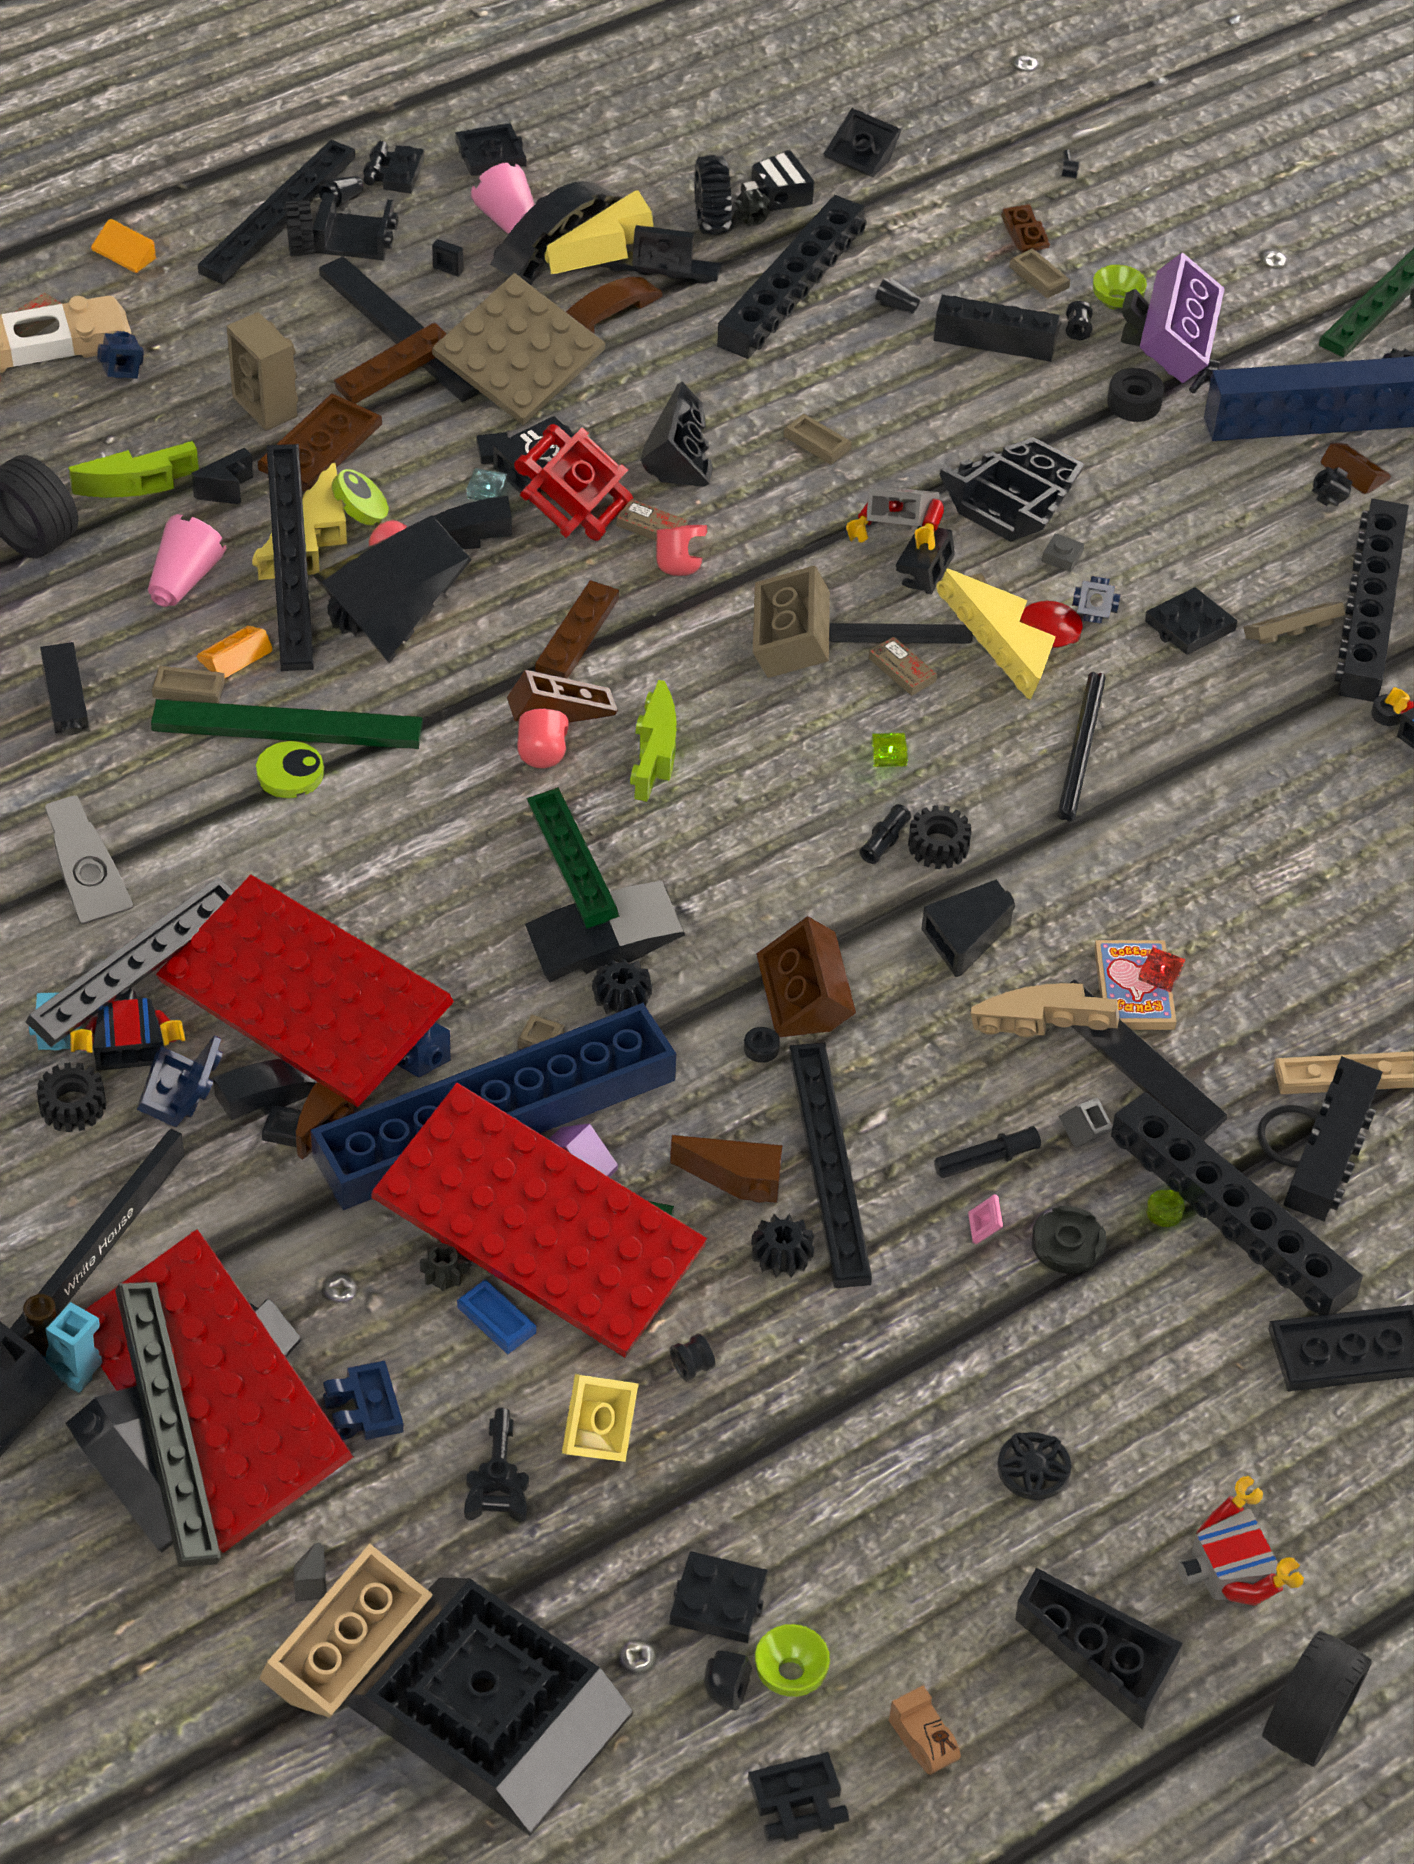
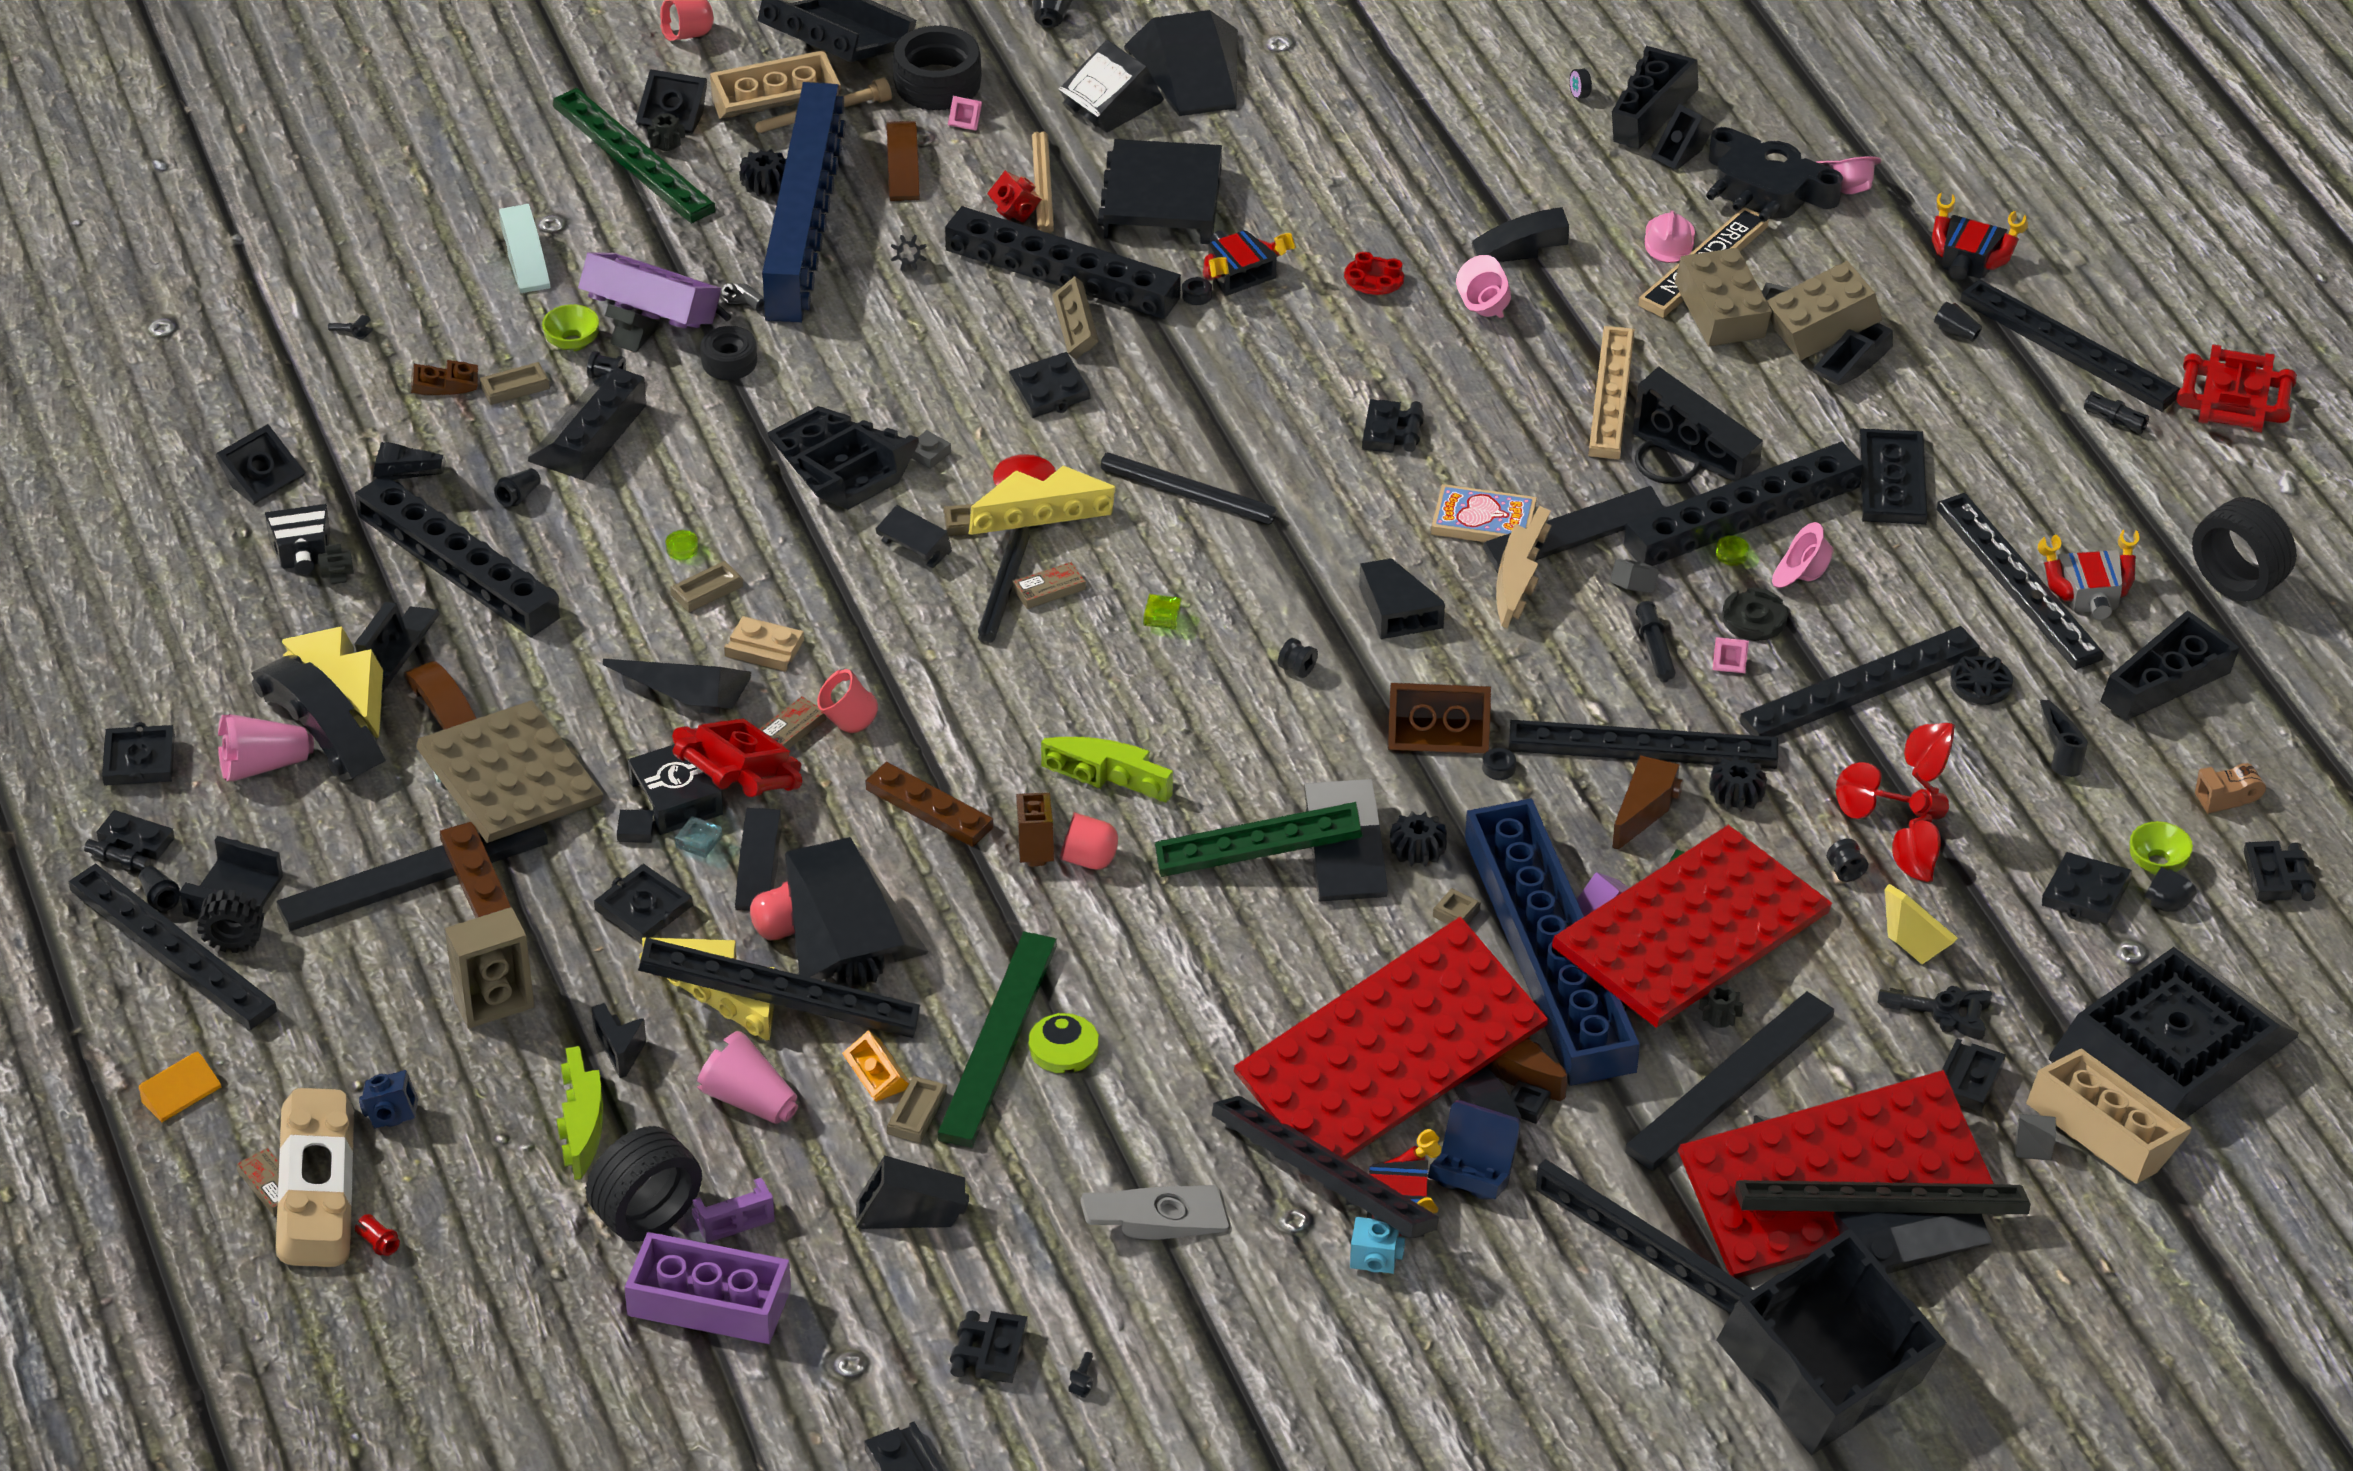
camera: 75 degrees left, 5 degrees down
medium azure hips [23,1294,102,1392] -> none
black tyre [37,1062,106,1132] -> none
reddish brown tile [257,393,382,492] -> none
dark blue plate [323,1360,404,1440] -> none
lime tile [332,469,389,525] -> none
black tile [432,239,464,277] -> none
blue tile [457,1279,536,1355] -> none
black gear [693,154,732,235] -> none
dark tan brick [753,565,830,678] -> none
torso [846,488,944,550] -> none
black pin [859,804,911,864] -> none
black tyre [908,805,971,869] -> none
brick [1072,576,1121,624] -> none
clear red plate [1138,947,1186,992] -> none
reddish brown slope [1320,443,1391,494] -> none
none -> black slope [373,442,446,480]
none -> light aqua slope [499,204,550,294]
none -> black plate [594,863,693,942]
none -> clear neon green tile [665,530,699,560]
none -> medium lavender hinge [692,1178,775,1243]
none -> tan plate [724,616,804,672]
none -> black wheel [1277,637,1318,678]
none -> black plate [1362,399,1425,453]
none -> black tile [1625,991,1834,1171]
none -> black plate [1740,626,1980,737]
none -> bright pink piece [1772,522,1833,588]
none -> red plant [1835,723,1955,882]
none -> black tile [1936,493,2104,670]
none -> black plate [1942,1038,2006,1112]
none -> black piece [2040,700,2088,777]

